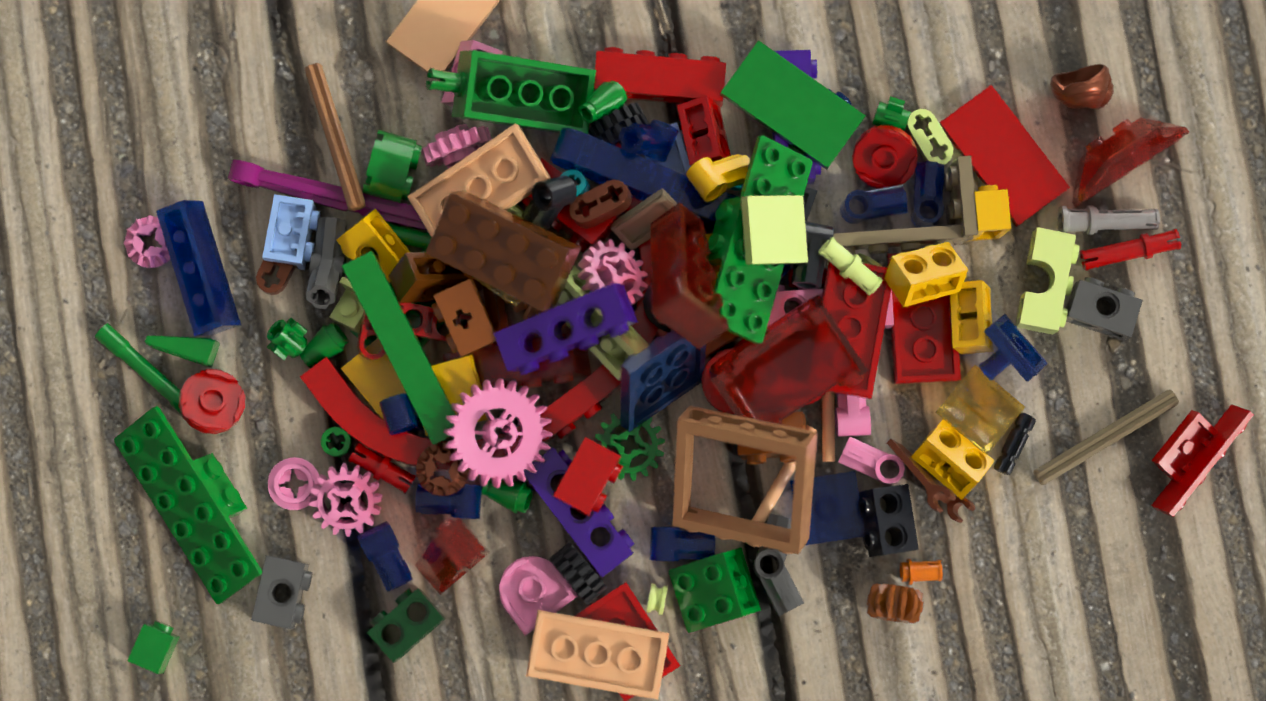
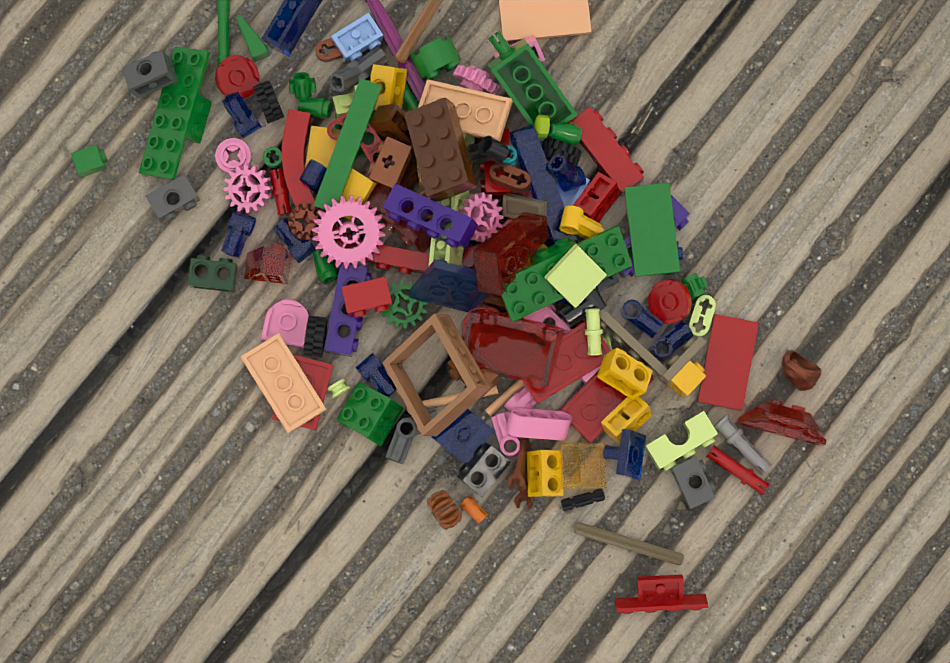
camera: 50 degrees right, 0 degrees up
none -> dark grey brick [123,50,177,99]
none -> clear blue piece [222,92,262,139]
none -> black tyre [253,80,284,124]
none -> bright pink beam [505,407,572,440]
none -> lime tile [534,115,550,138]

